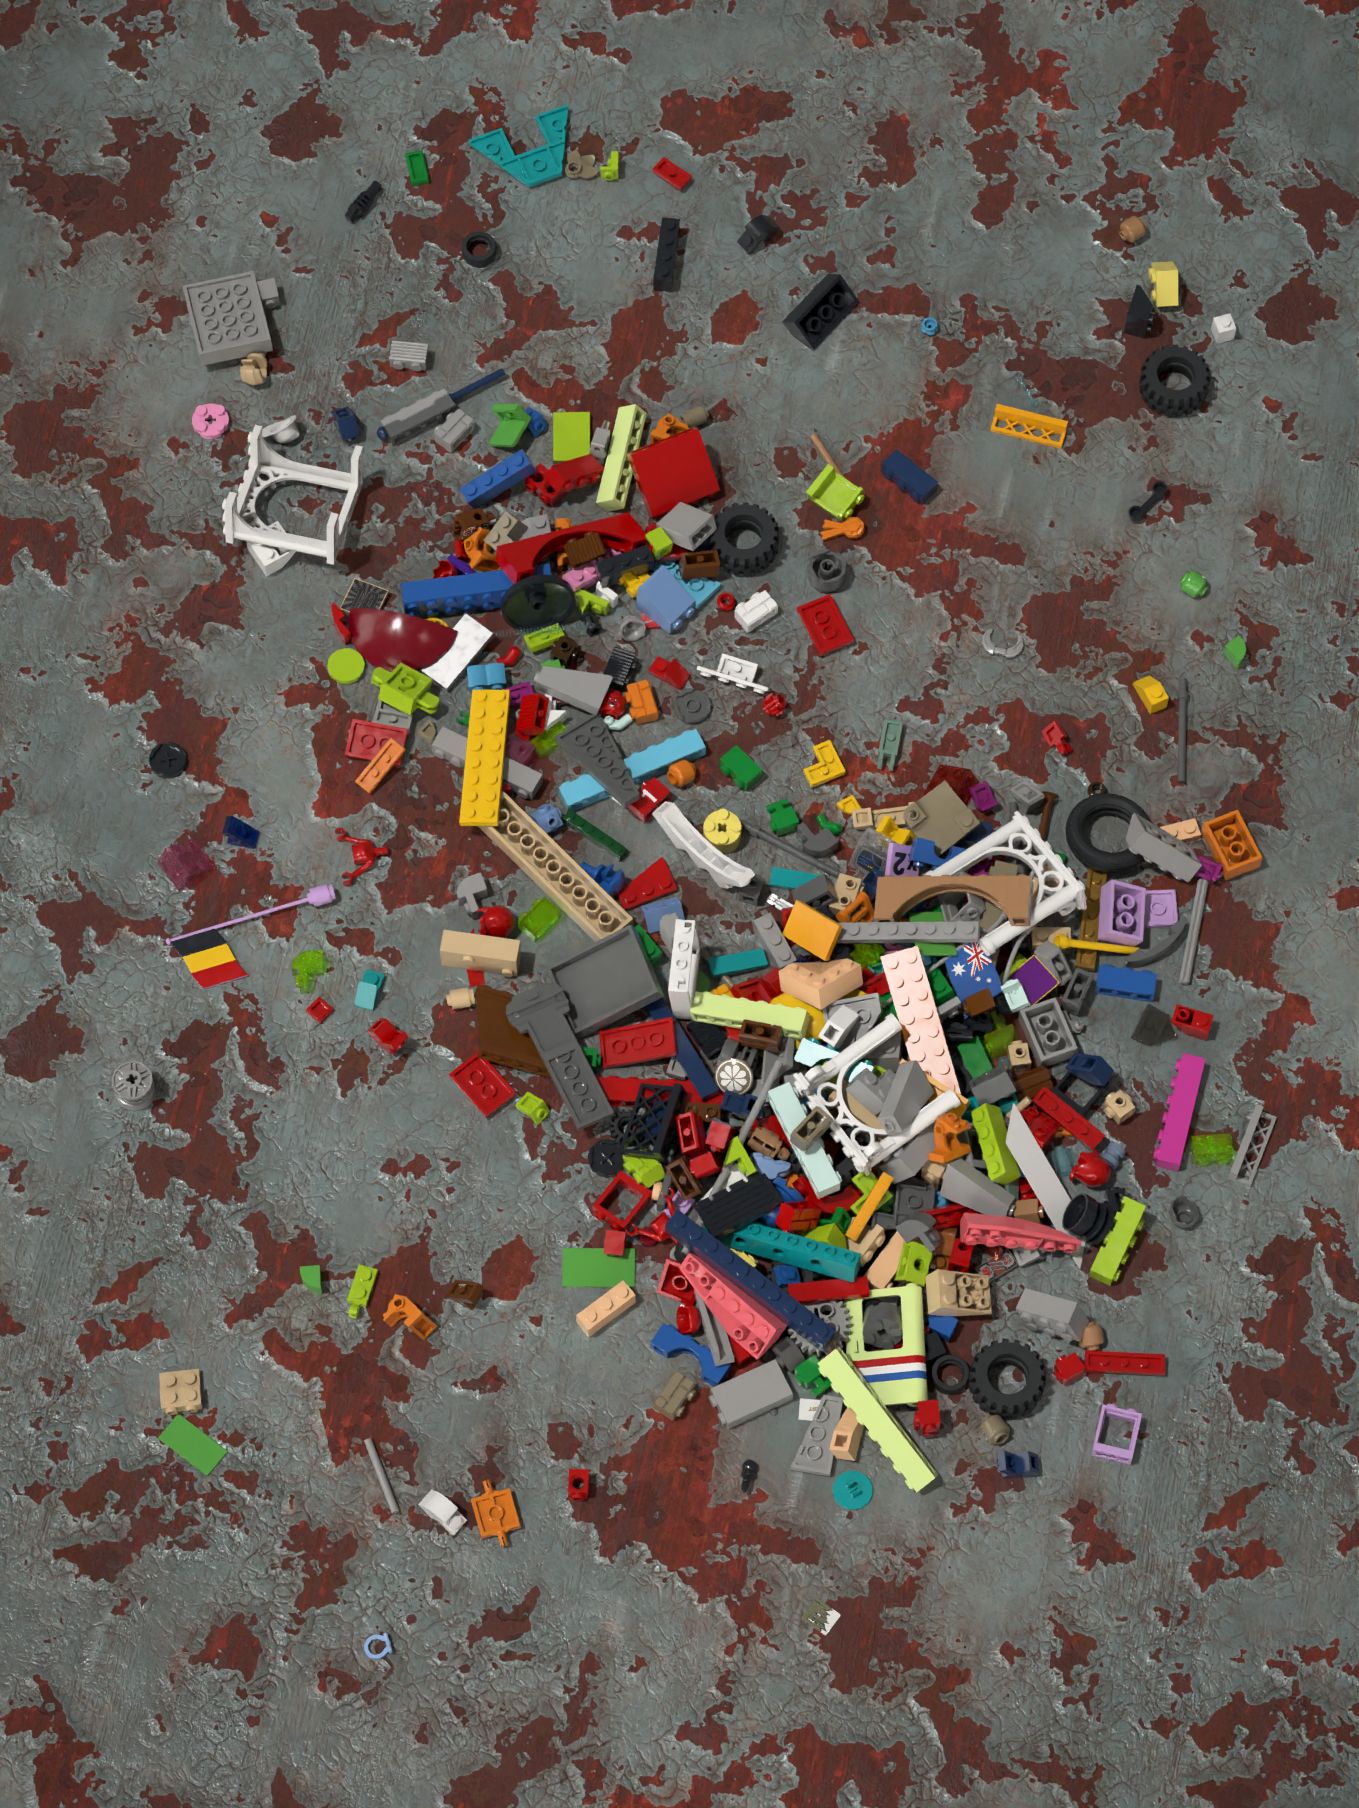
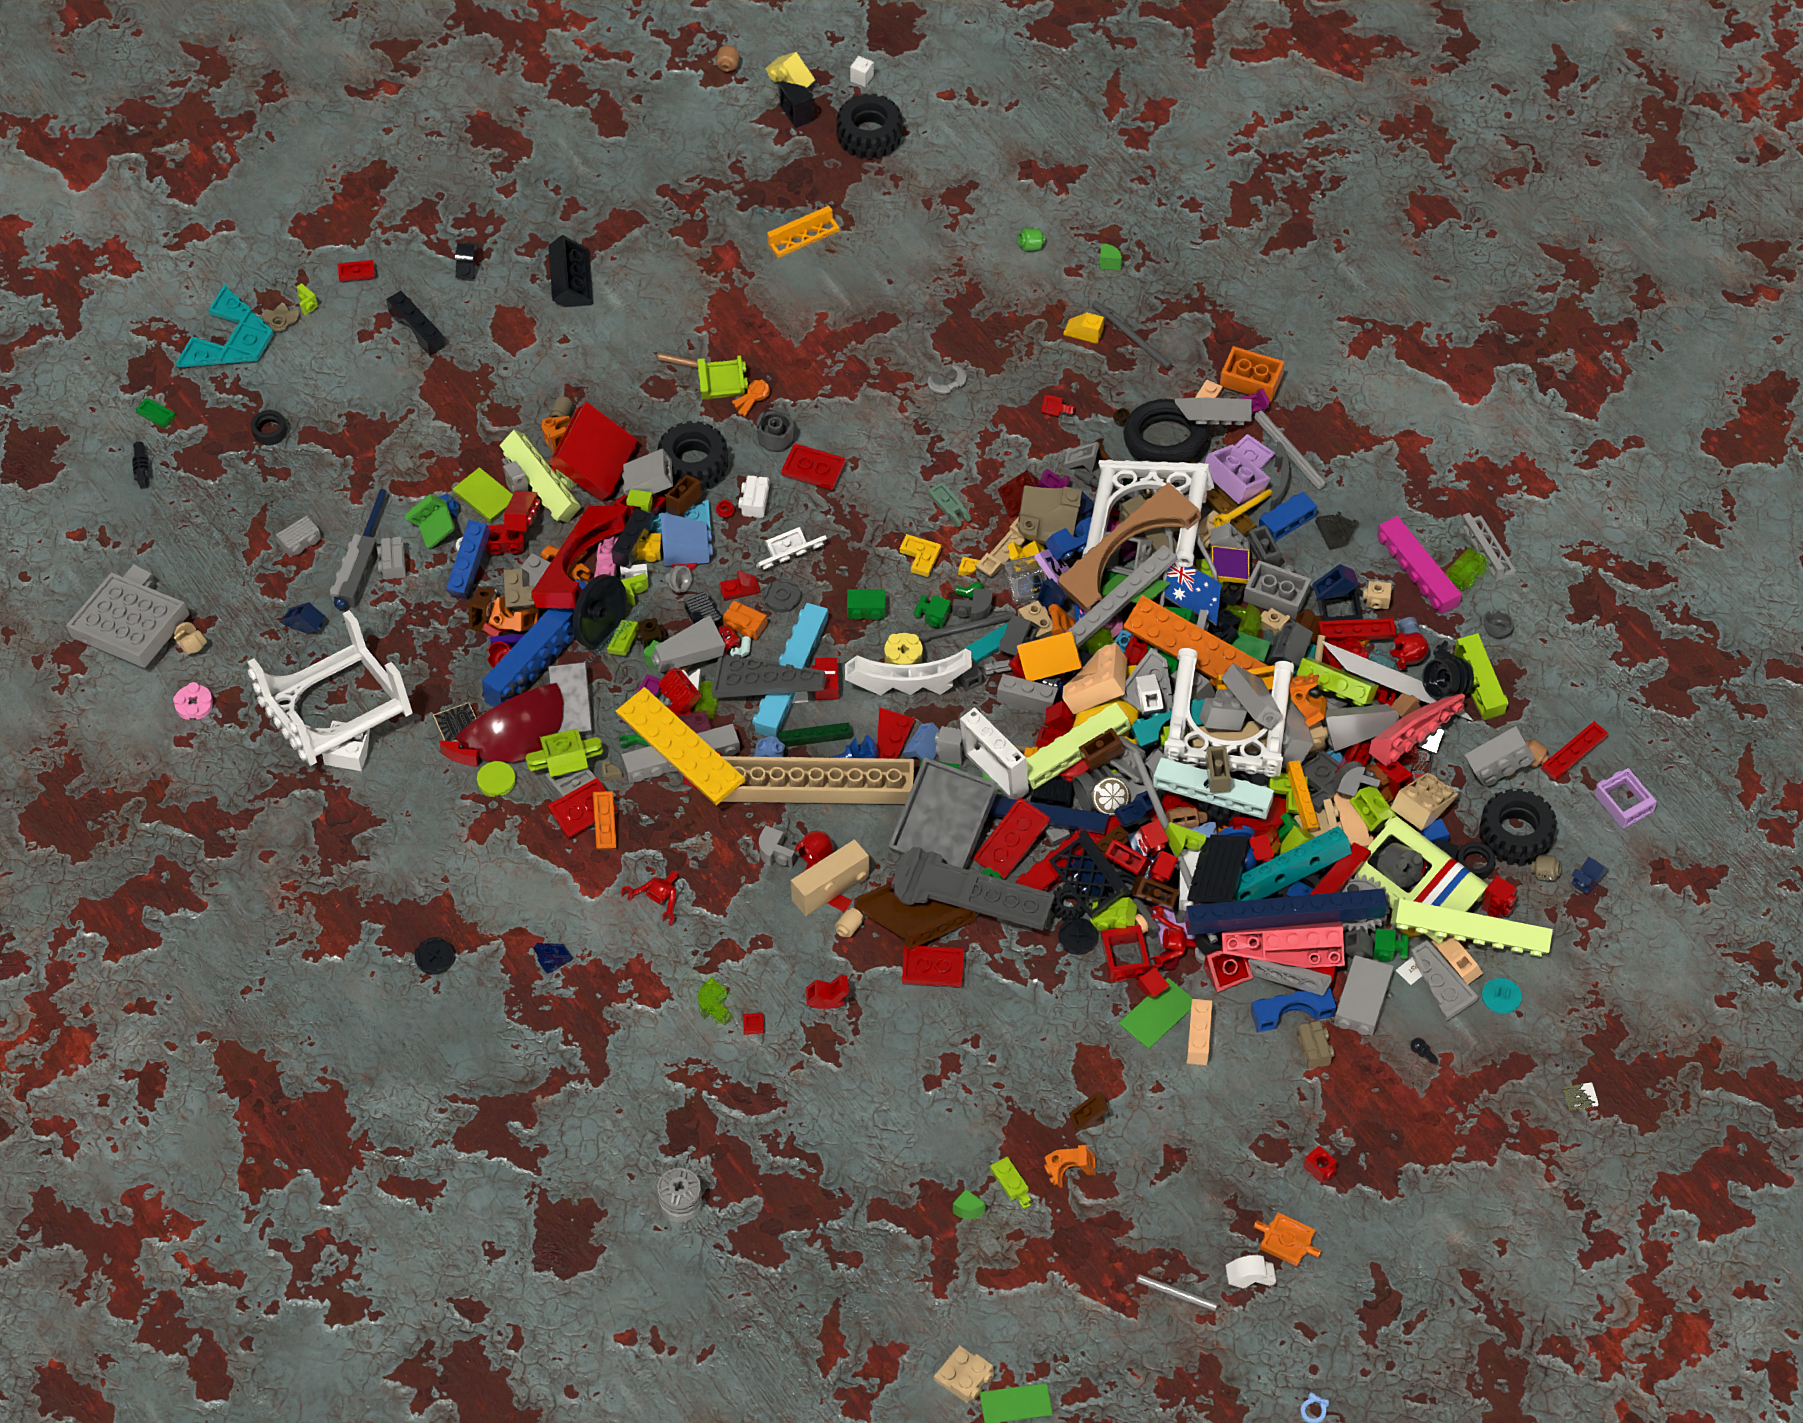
camera: 45 degrees left, 10 degrees down
clear pink bracket [157,840,215,891] -> none
flag [166,884,336,989] -> none
white piece [262,415,300,443] -> none
teal slope [354,969,385,1011] -> none
dark azure brick [467,663,507,694] -> none
red arm [496,646,521,666] -> none
lime bracket [515,1091,550,1125] -> none
clear neon green brick [518,896,561,942] -> none
reddish brown brick [563,531,608,568] -> none
black bush [580,611,603,636] -> none
orange head [667,760,696,787] -> none
red hair [676,1304,702,1334] -> none
teal tile [707,948,768,978] -> none
red gear [763,692,786,717] -> none
dark blue brick [881,449,938,505] -> none
dark azure plate [921,318,939,335] -> none
reddish brown slope [962,988,996,1018] -> none
light aqua bracket [1000,979,1030,1013] -> none
red brick [1053,1352,1086,1386] -> none
black bar [1129,481,1167,521] -> none
red slope [1171,1004,1214,1041] -> none

